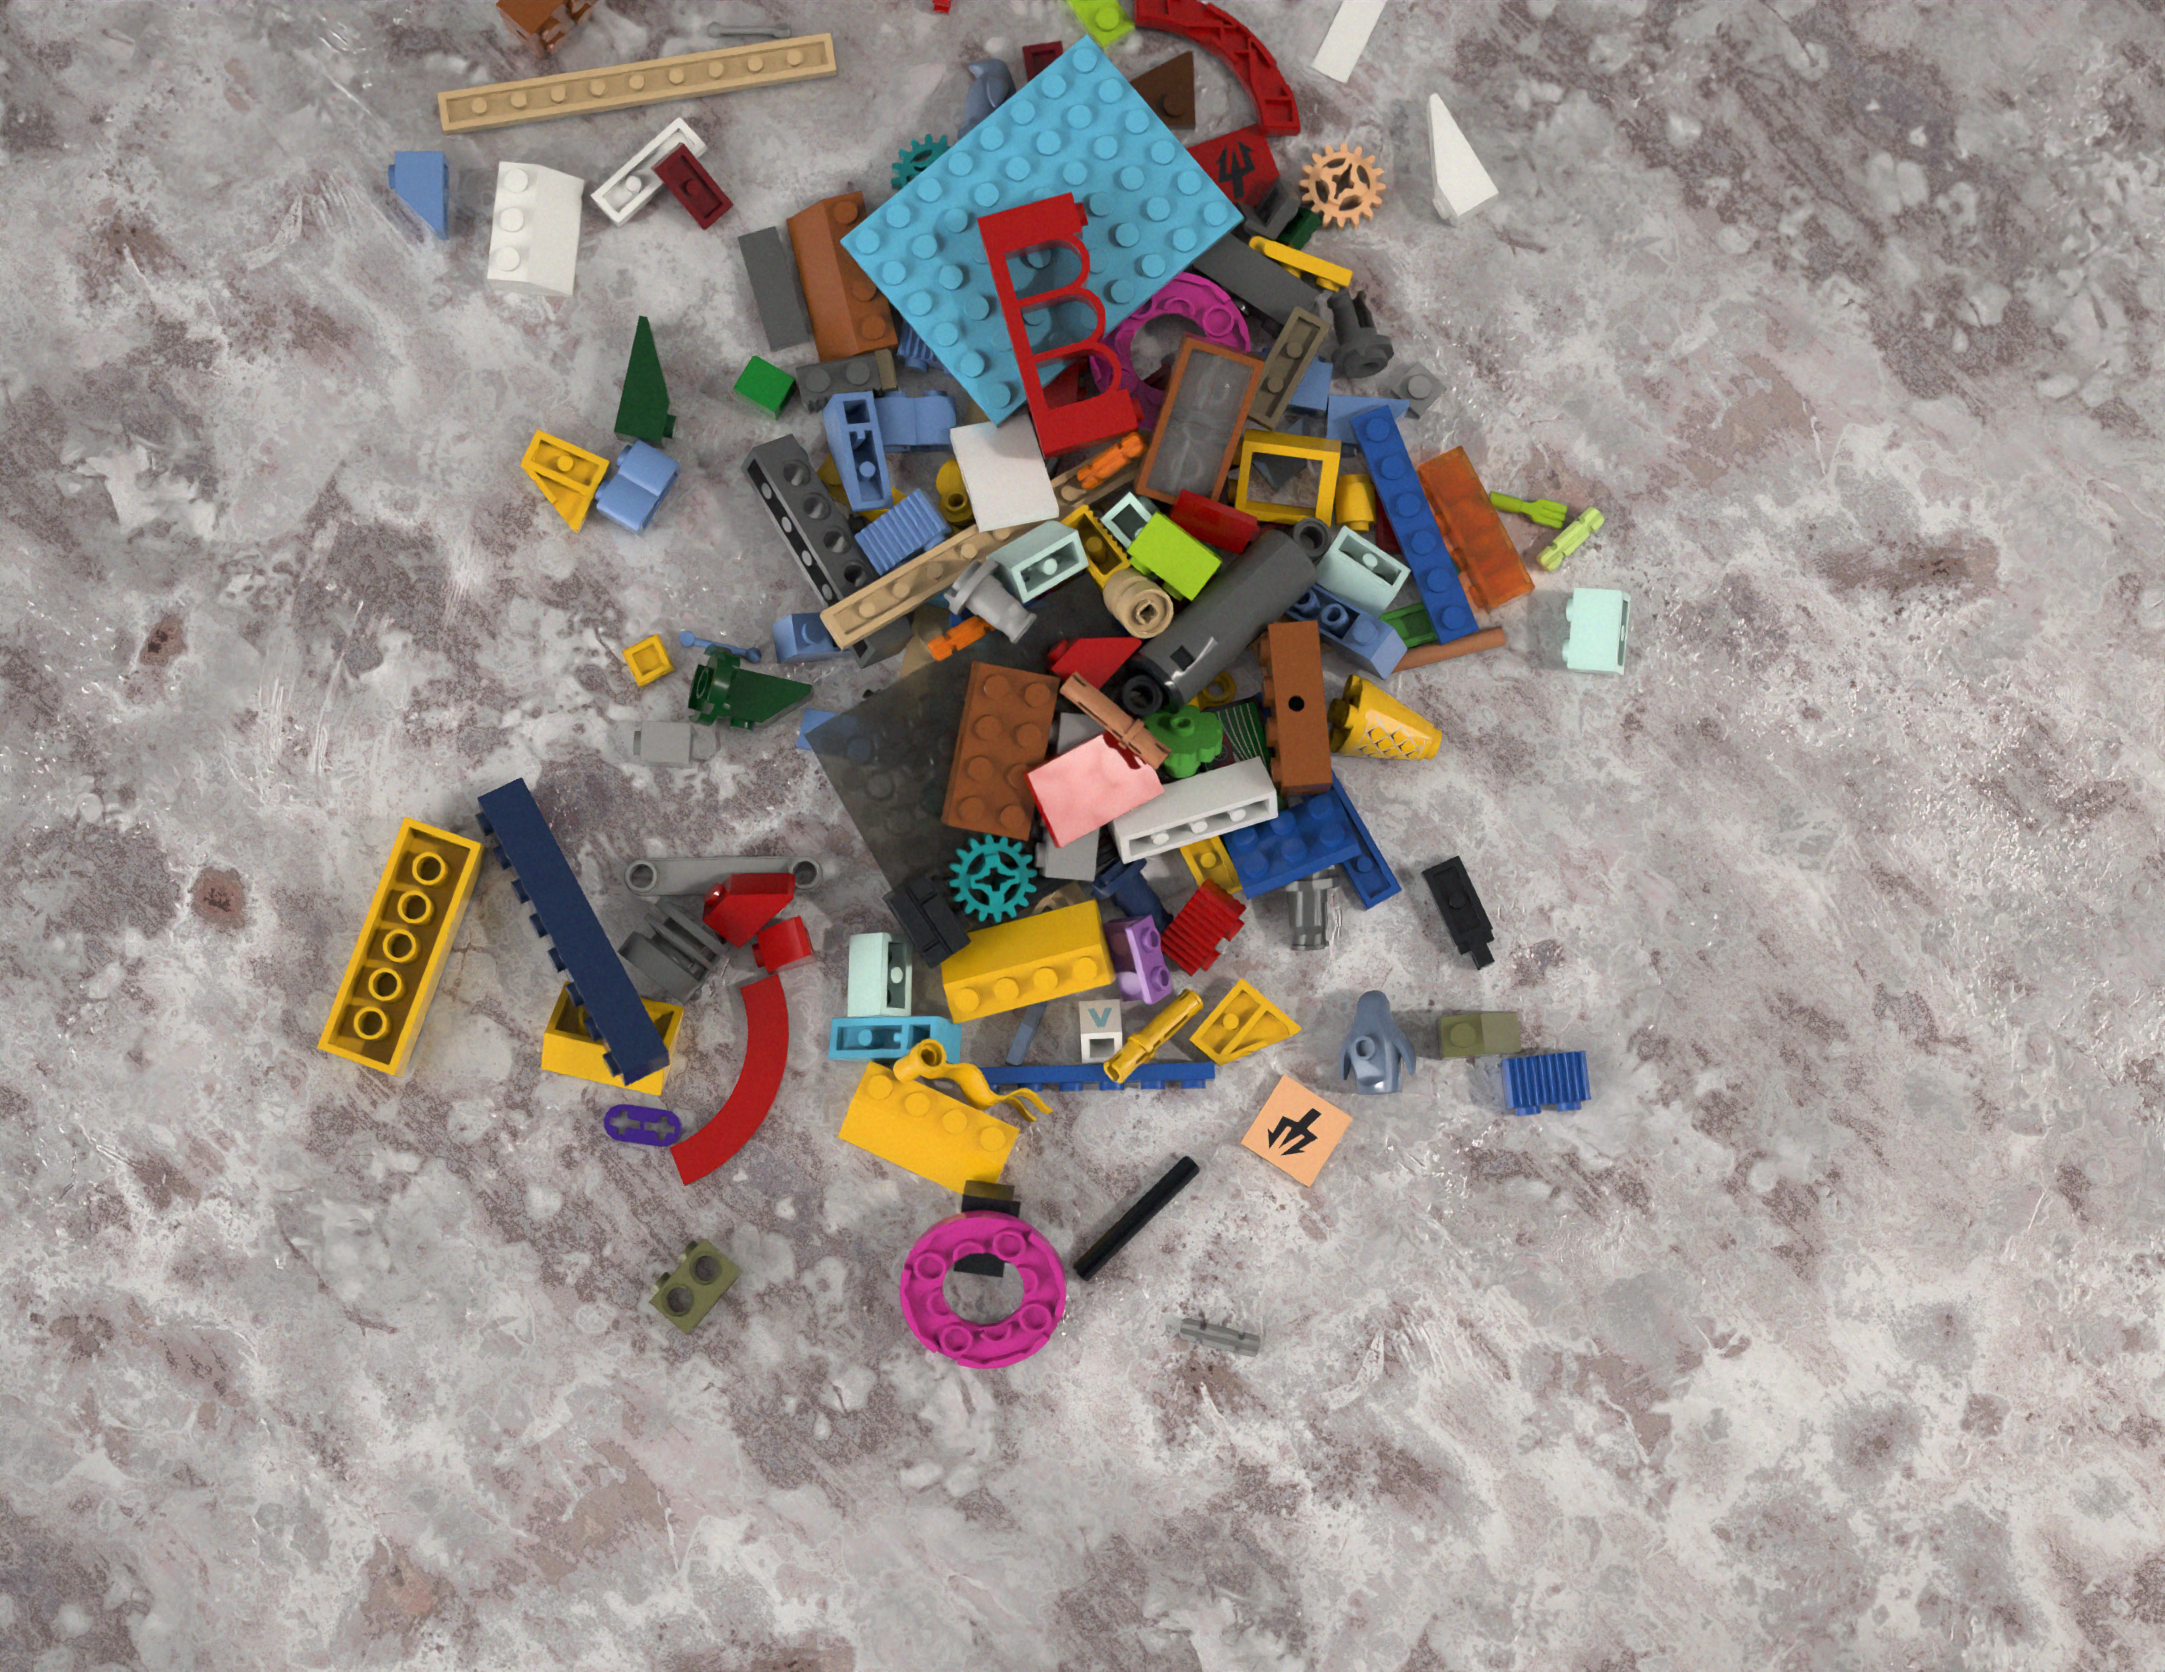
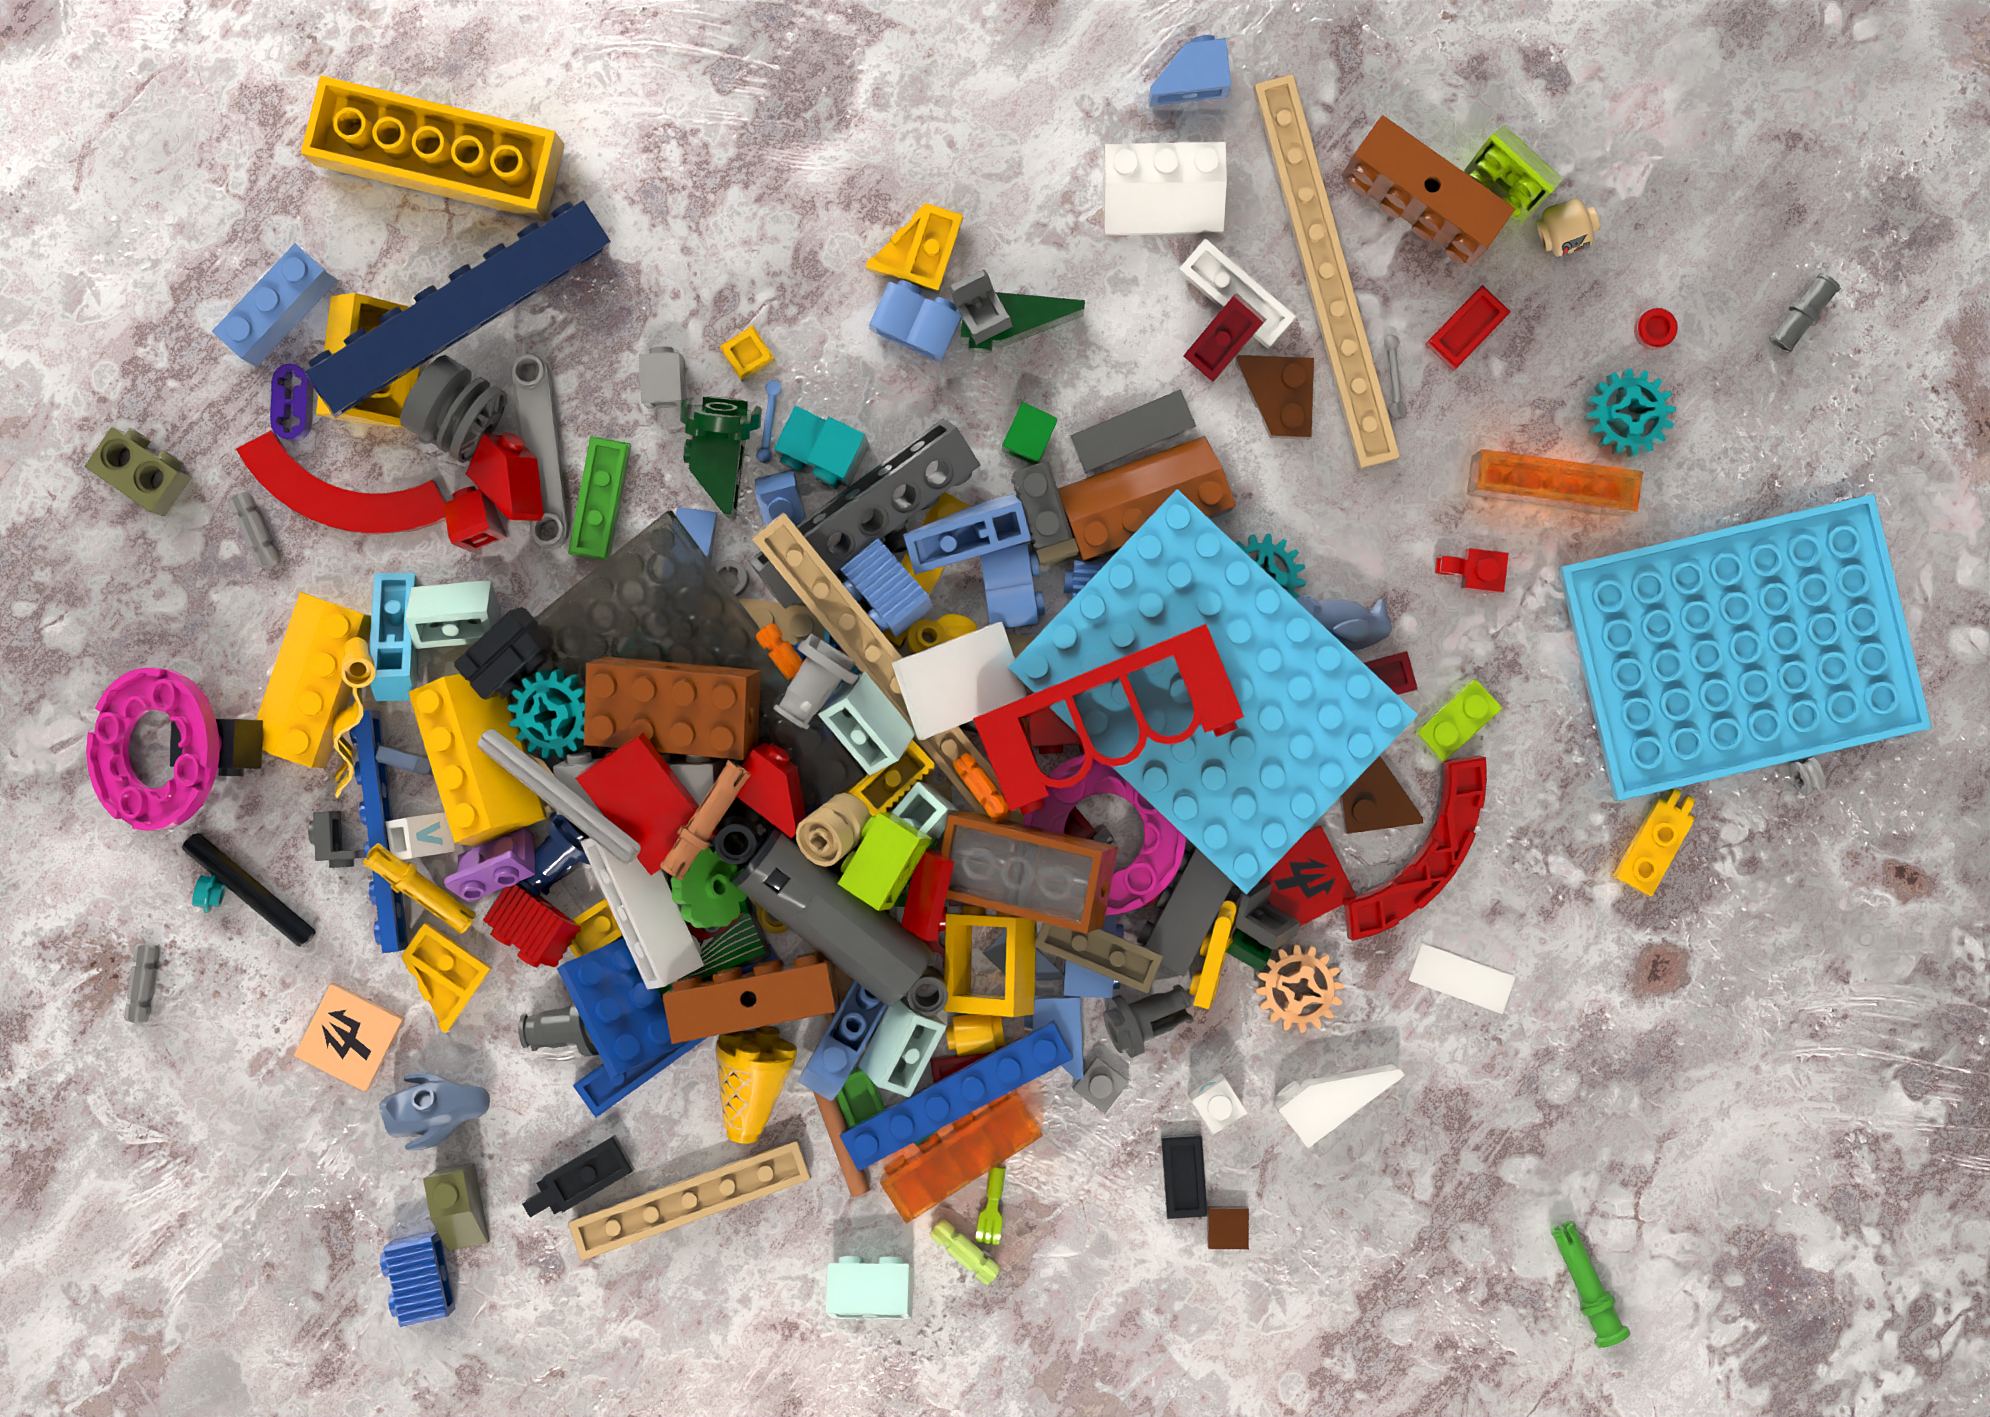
camera: 90 degrees right, 5 degrees up
none -> teal plate [192,875,226,913]
none -> medium blue brick [212,243,338,367]
none -> light grey axle [229,492,281,569]
none -> dark grey bracket [308,811,365,868]
none -> light grey axle [477,729,641,864]
none -> bright green tile [568,436,631,562]
none -> tan plate [568,1139,812,1261]
none -> teal brick [774,405,870,490]
none -> dark grey bracket [949,269,1013,345]
none -> black tile [1161,1133,1208,1219]
none -> white brick [1188,1073,1248,1135]
none -> reddish brown tile [1207,1206,1249,1250]
none -> reddish brown wing [1236,355,1314,440]

